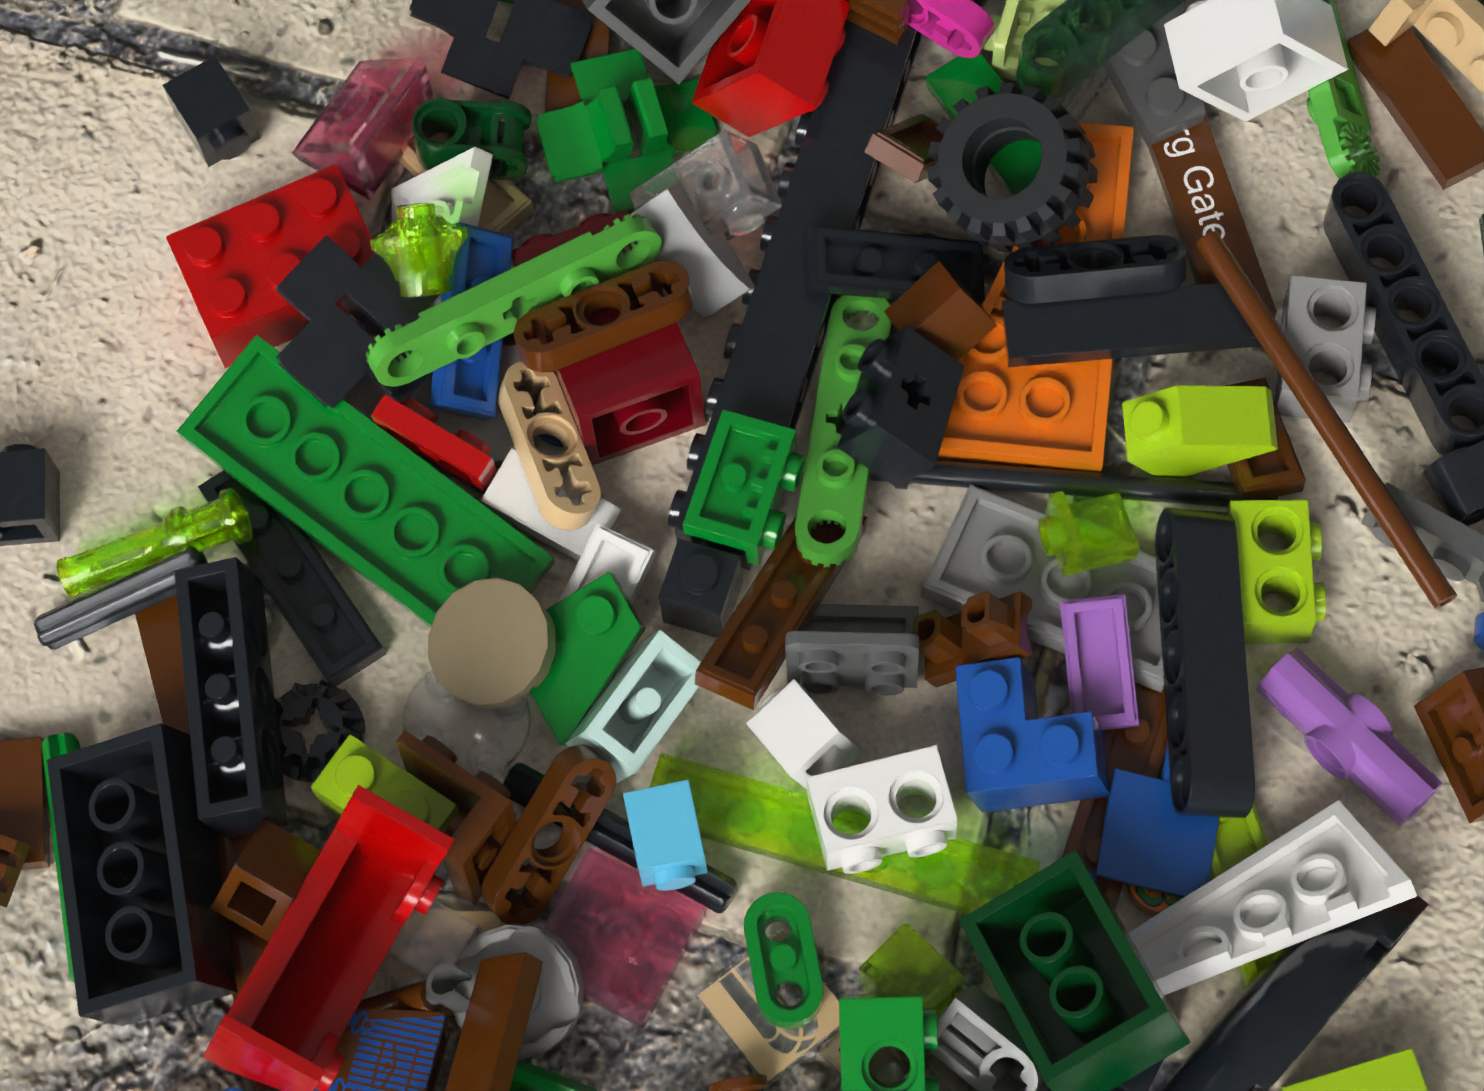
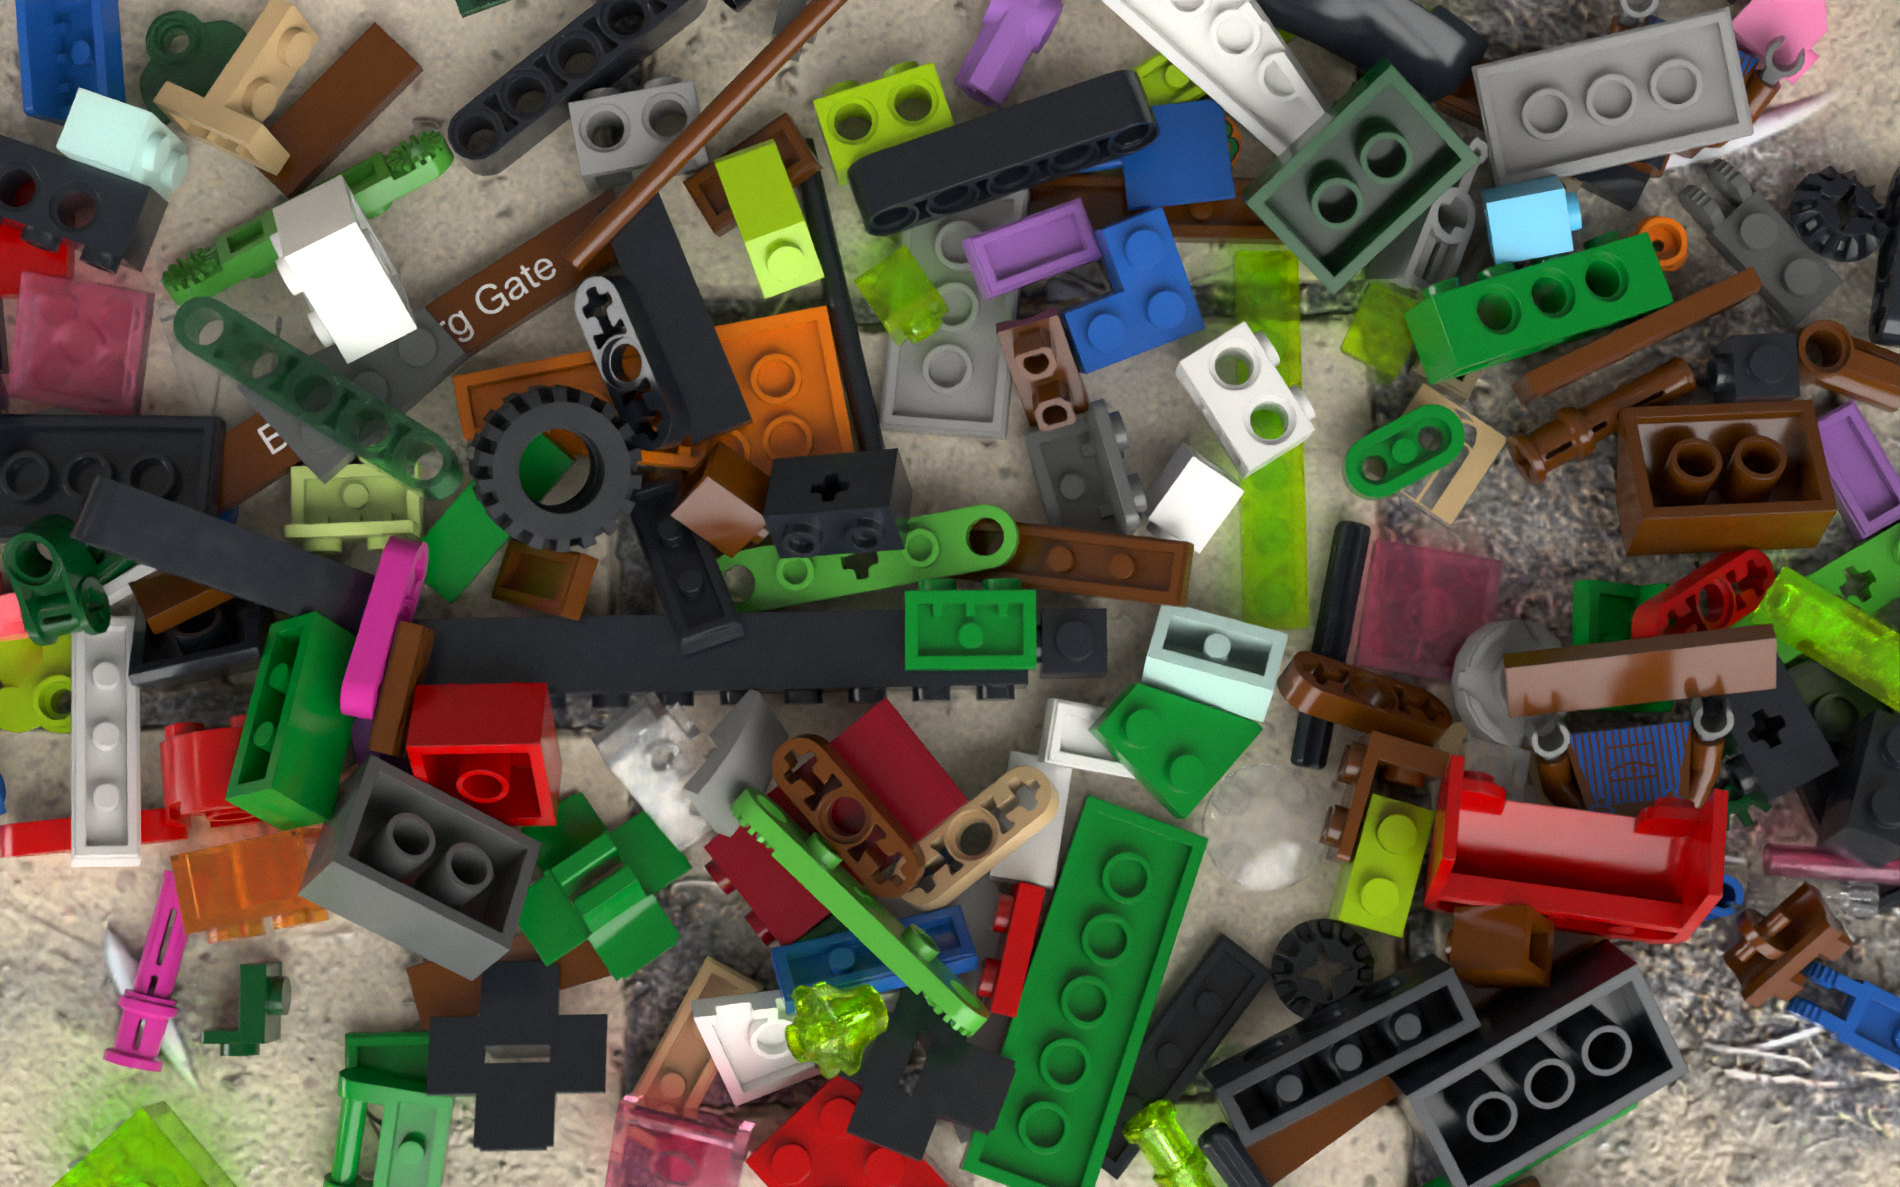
camera: 115 degrees left, 15 degrees up
dark green piece [411,98,532,180] -> none
dark tan tile [428,578,556,709] -> none
medium azure brick [623,779,708,891] -> none

